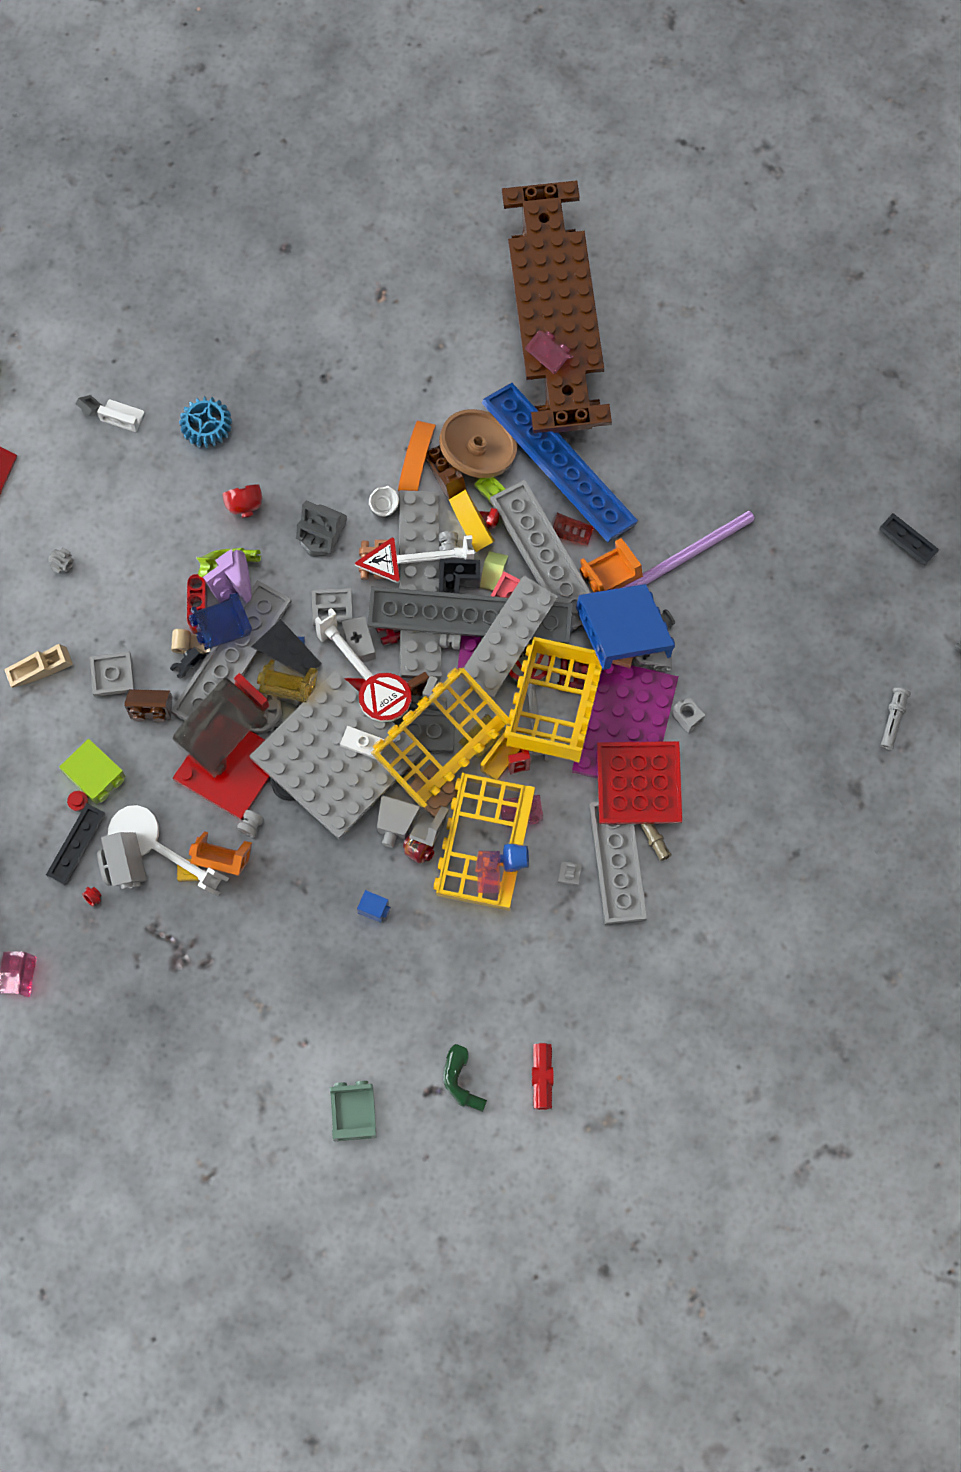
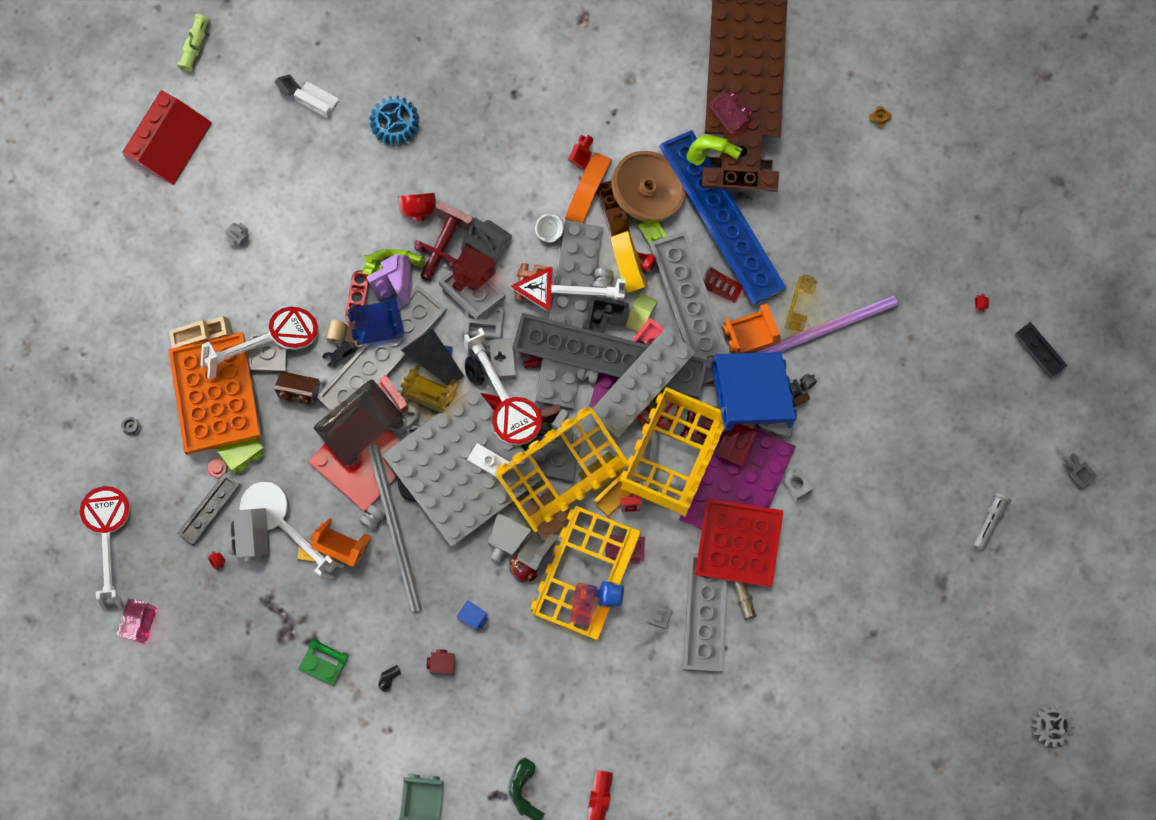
camera: 10 degrees right, 5 degrees up
none -> orange plate [168,332,261,455]
none -> white piece [200,307,318,380]
none -> green plate [298,638,349,687]
none -> light grey axle [368,445,421,613]
none -> arm [378,665,401,692]
none -> dark red piece [414,201,473,281]
none -> dark red brick [427,649,455,675]
none -> light grey plate [439,260,506,320]
none -> clear red torso [452,245,496,292]
none -> black gear [465,356,485,386]
none -> red plate [568,135,594,169]
none -> lime piece [687,134,742,165]
none -> dark red plate [716,424,757,468]
none -> clear yellow panel [784,275,817,332]
none -> reddish brown tile [793,392,810,408]
none -> dark grey plate [800,373,817,391]
none -> pearl gold plate [869,106,892,128]
none -> red plate [975,294,989,312]

